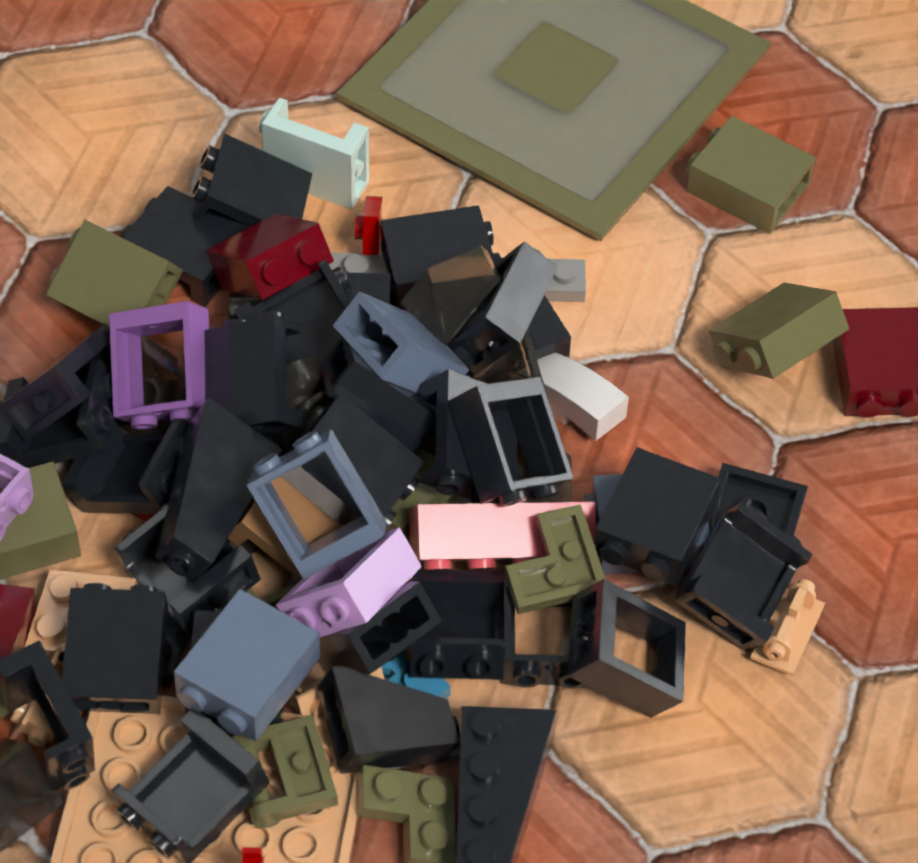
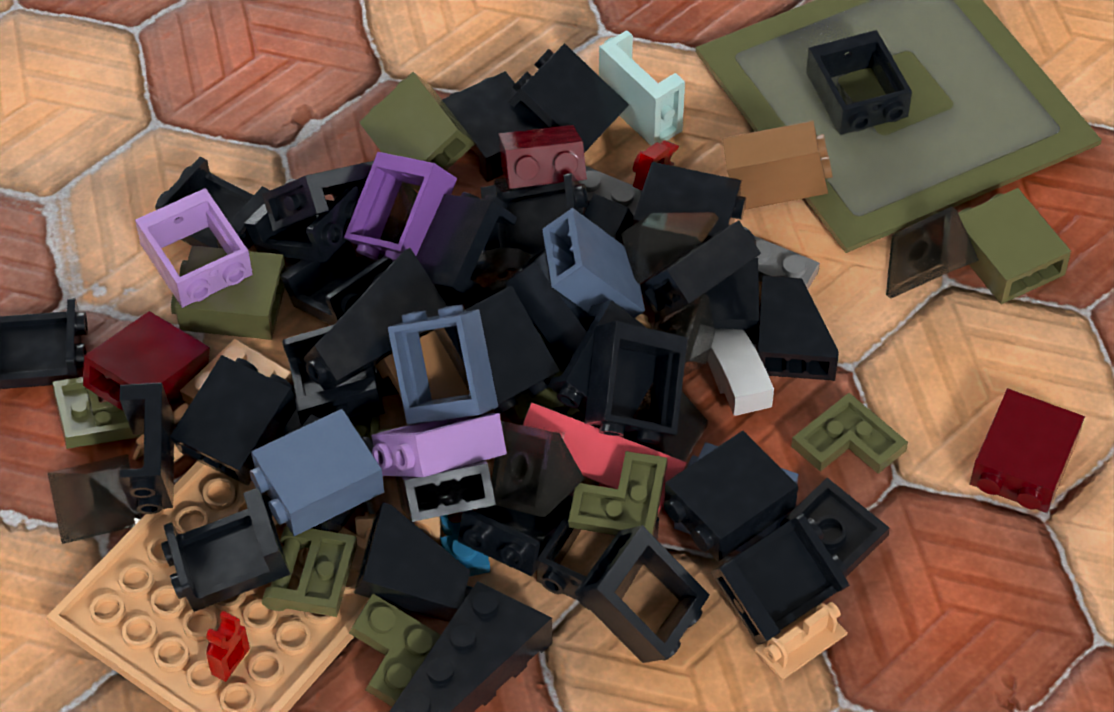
camera: 30 degrees right, 0 degrees up
olive brick [708,282,849,379] -> none
none -> clear smoke slope [491,421,585,517]
none -> medium nougat brick [722,121,833,210]
none -> black slope [757,276,839,381]
none -> olive plate [791,393,908,474]
none -> black window [806,30,912,135]
none -> clear smoke slope [886,206,979,299]

